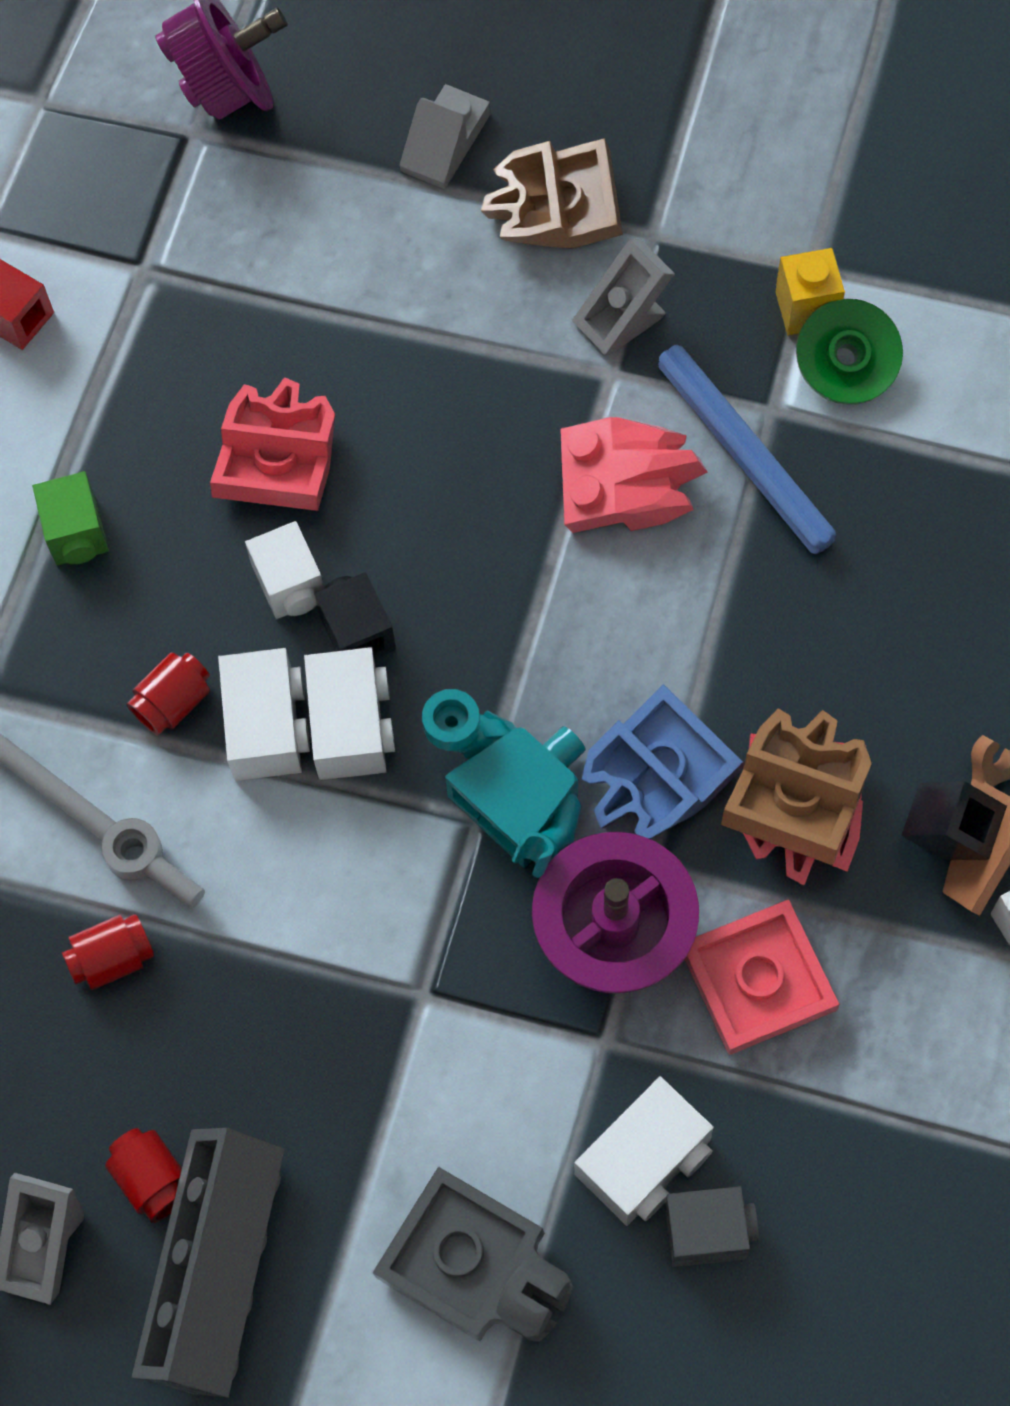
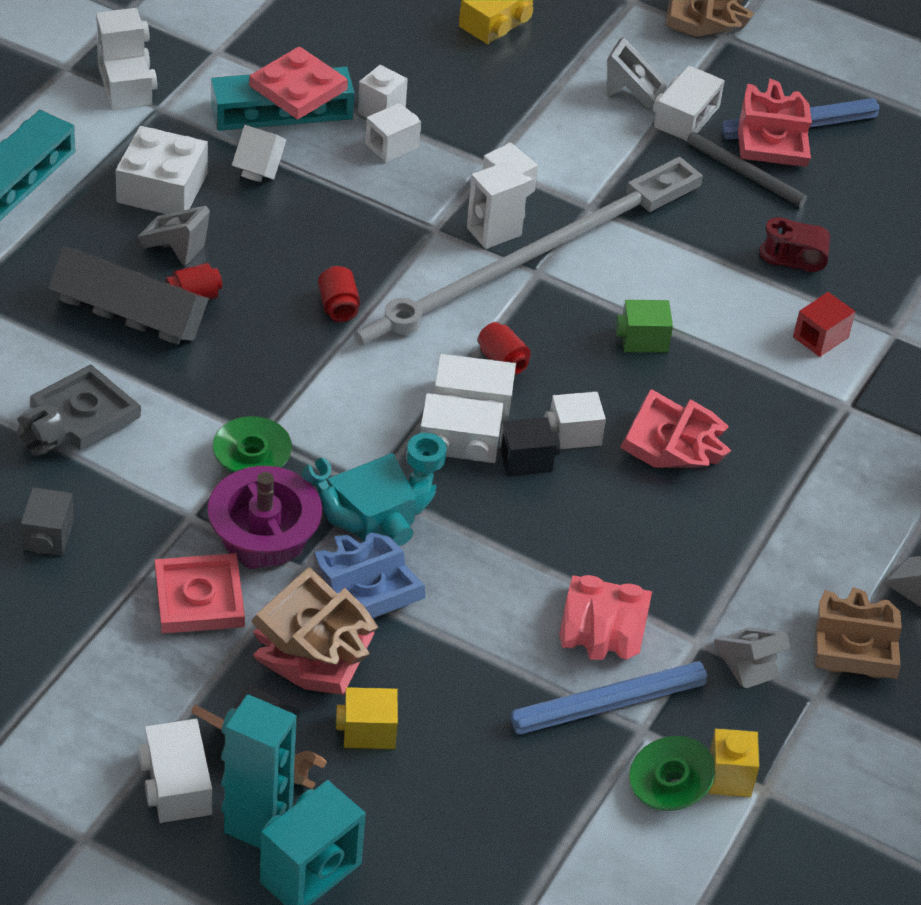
camera: 95 degrees right, 20 degrees down
white brick [574,1076,714,1226] -> none
none -> green dish [213,416,292,473]
none -> yellow brick [336,687,398,749]

